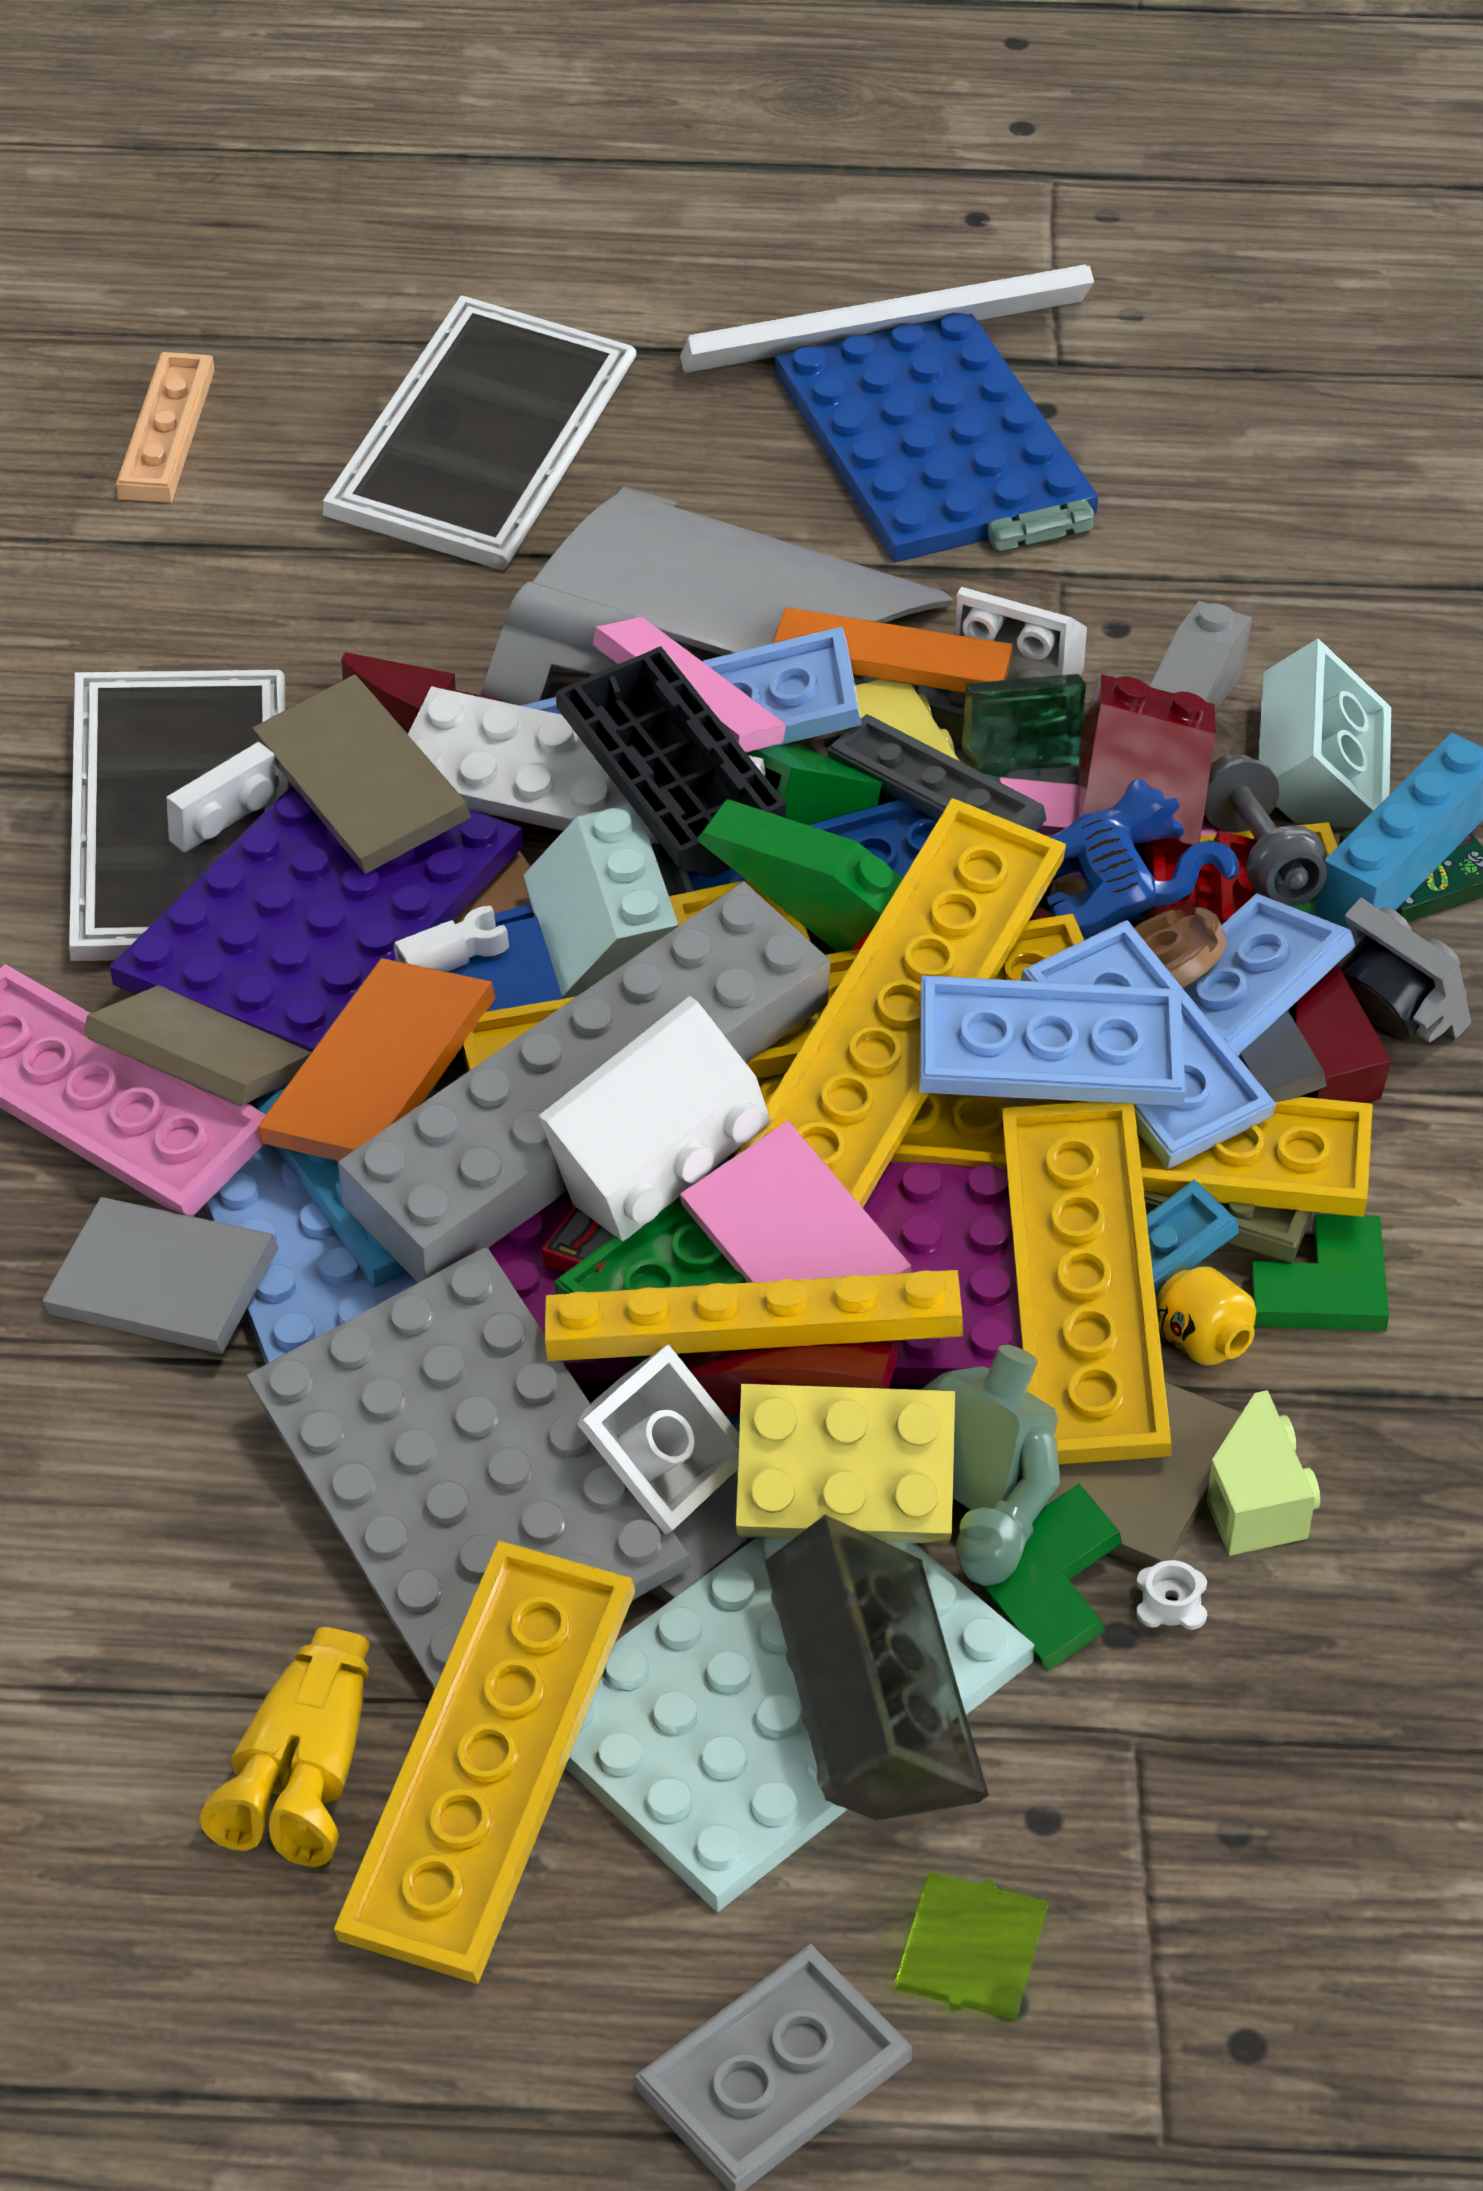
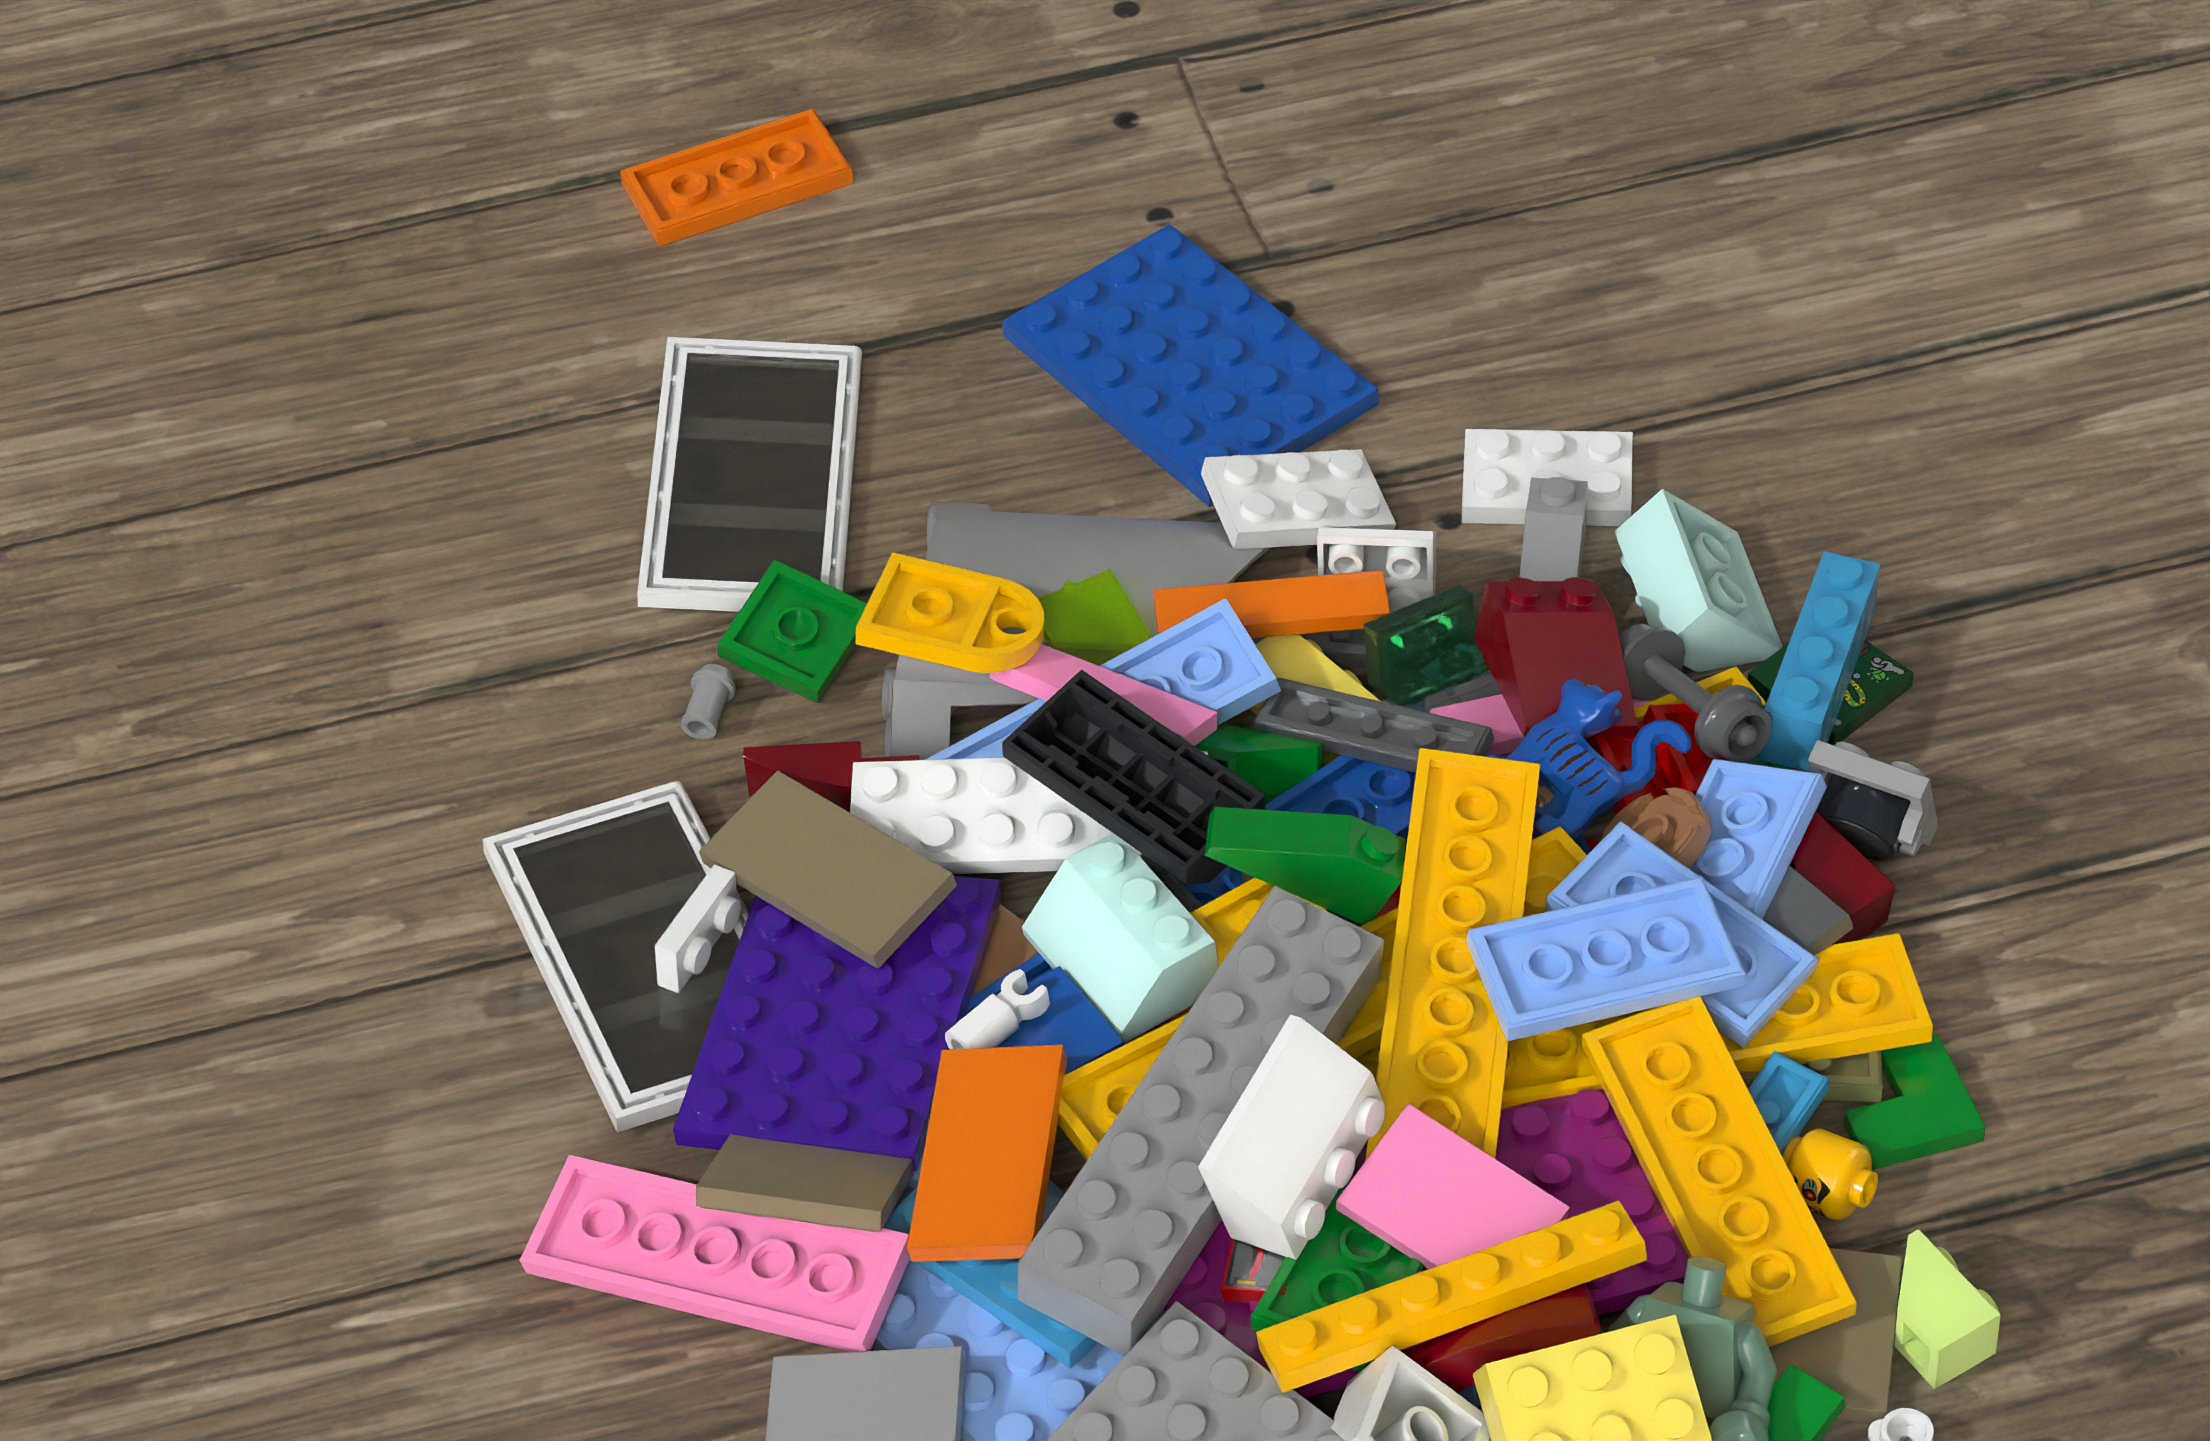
camera: 15 degrees left, 0 degrees up
light nougat tile [116,352,215,503] -> none
white tile [680,264,1094,373] -> none
sand green axle [988,499,1094,553] -> none
none -> orange tile [620,108,854,247]
none -> light grey pin [680,664,736,740]
none -> green plate [717,560,867,703]
none -> yellow tile [856,552,1044,673]
none -> clear neon green piece [1038,569,1153,666]
none -> white plate [1201,449,1396,549]
none -> white plate [1462,429,1633,526]

